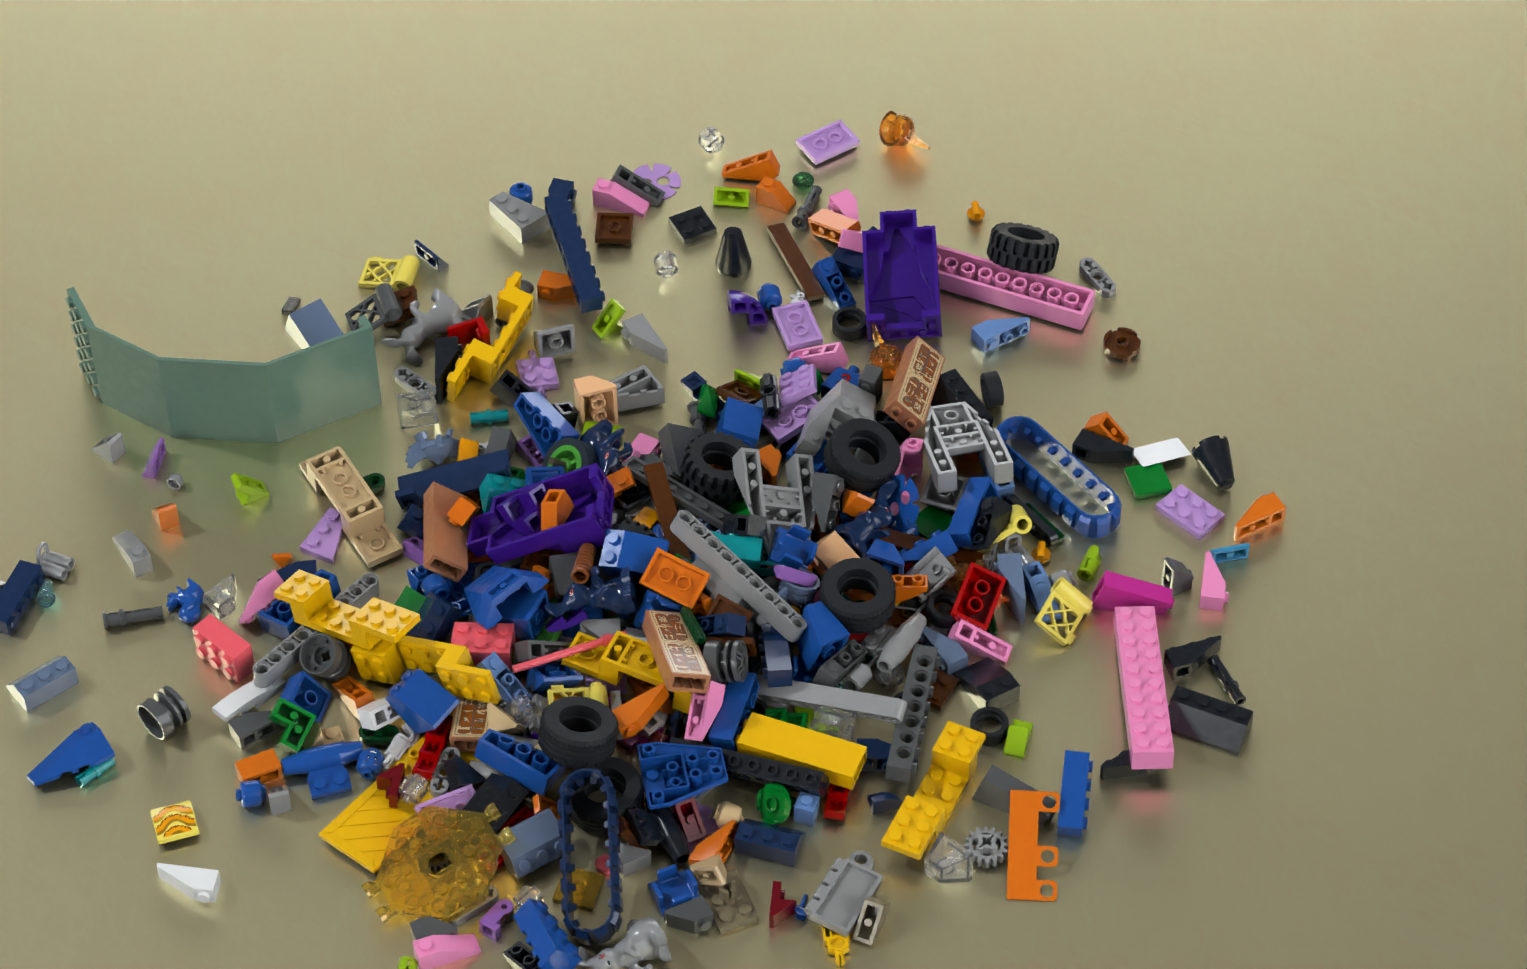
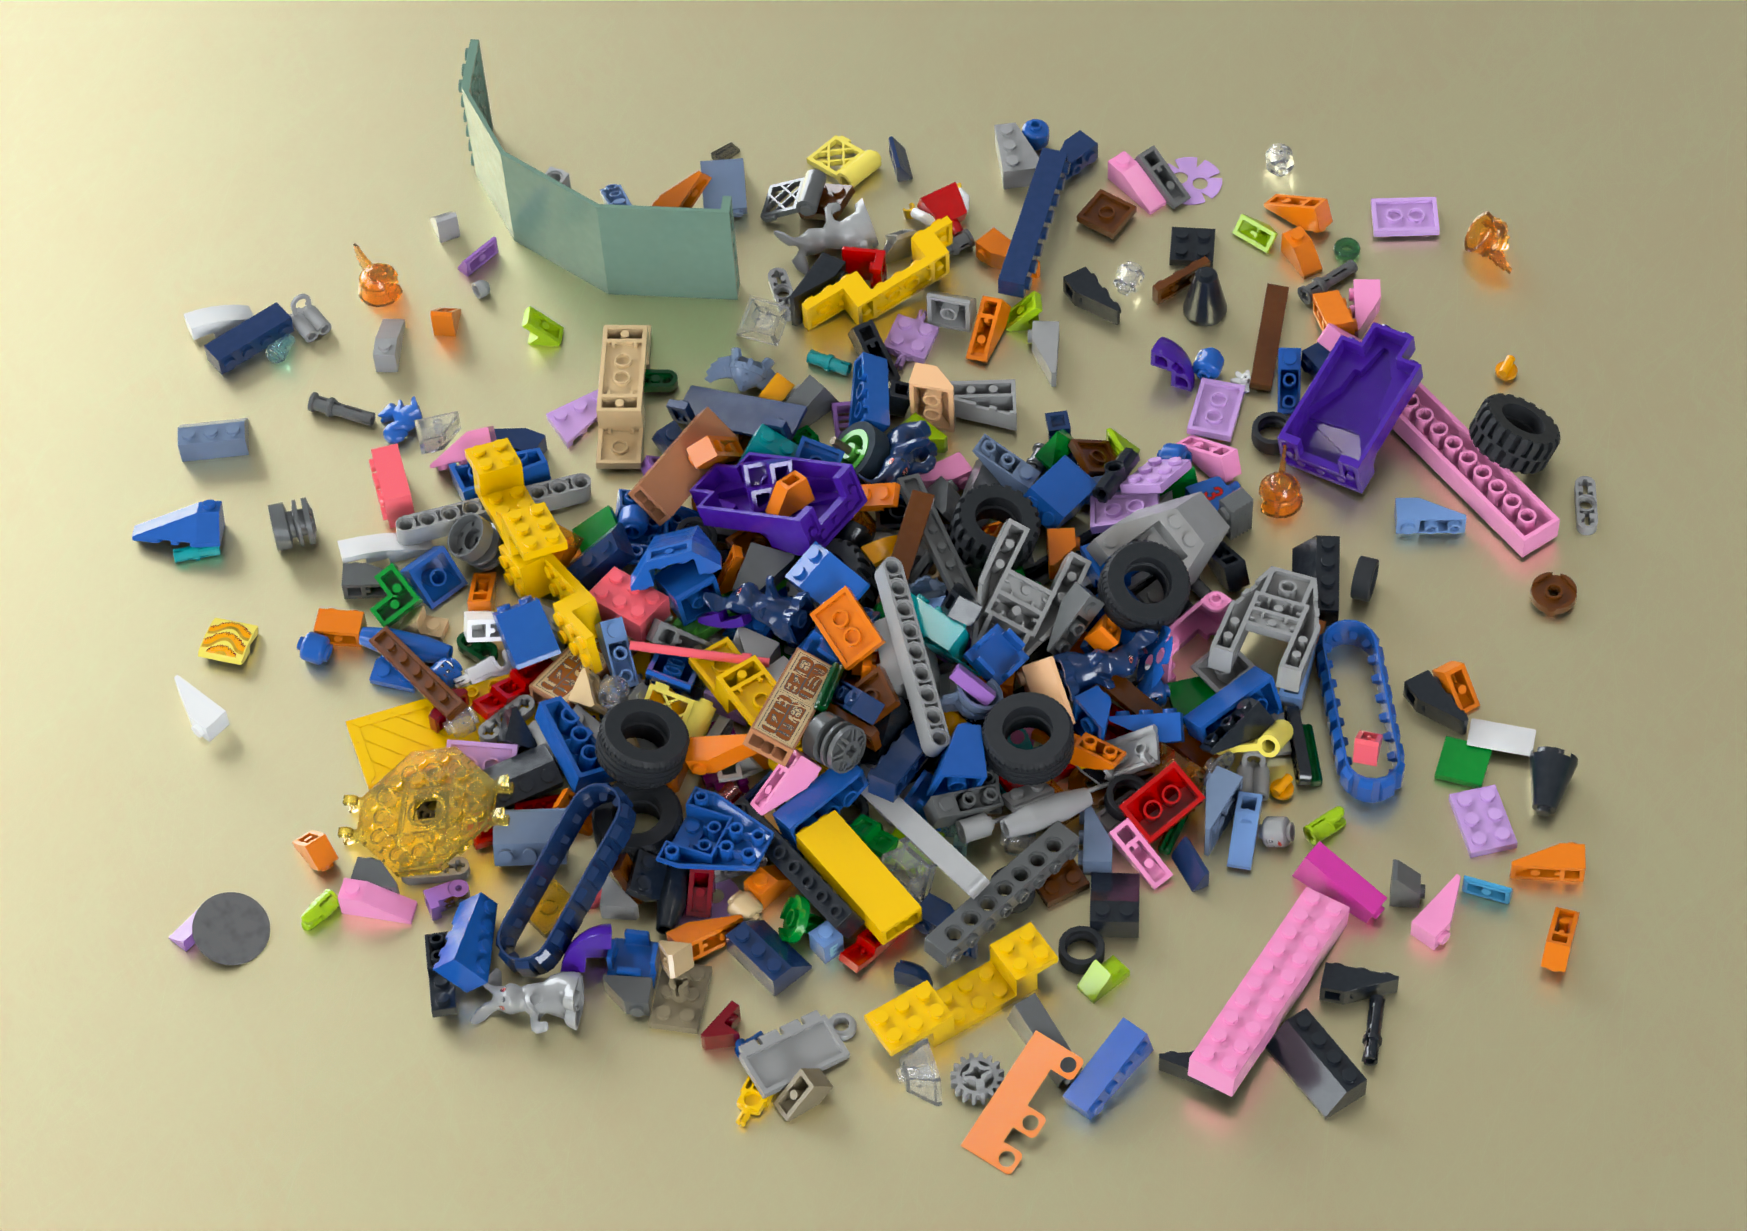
camera: 35 degrees right, 5 degrees up
light grey slope [266,785,292,815] -> none
orange slope [272,553,293,568] -> none
clear head [513,885,545,911] -> none
dark orange piece [571,543,597,584] -> none
brick [883,336,946,434] -> none
light yellow piece [1034,577,1093,646] -> none
none -> orange slope [292,830,339,871]
none -> clear orange helmet [353,244,403,307]
none -> reddish brown tile [369,626,468,722]
none -> dark purple brick [561,924,612,972]
none -> orange slope [652,171,712,208]
none -> orange slope [744,865,793,911]
none -> red torso [903,182,970,237]
none -> orange slope [966,296,1011,363]
none -> sand blue slope [972,434,1041,496]
none -> black slope [1063,267,1121,325]
none -> reddish brown plate [1152,256,1211,305]
none -> dark blue slope [1171,836,1209,892]
none -> coral slope [1353,730,1383,766]
none -> orange slope [1541,907,1580,972]

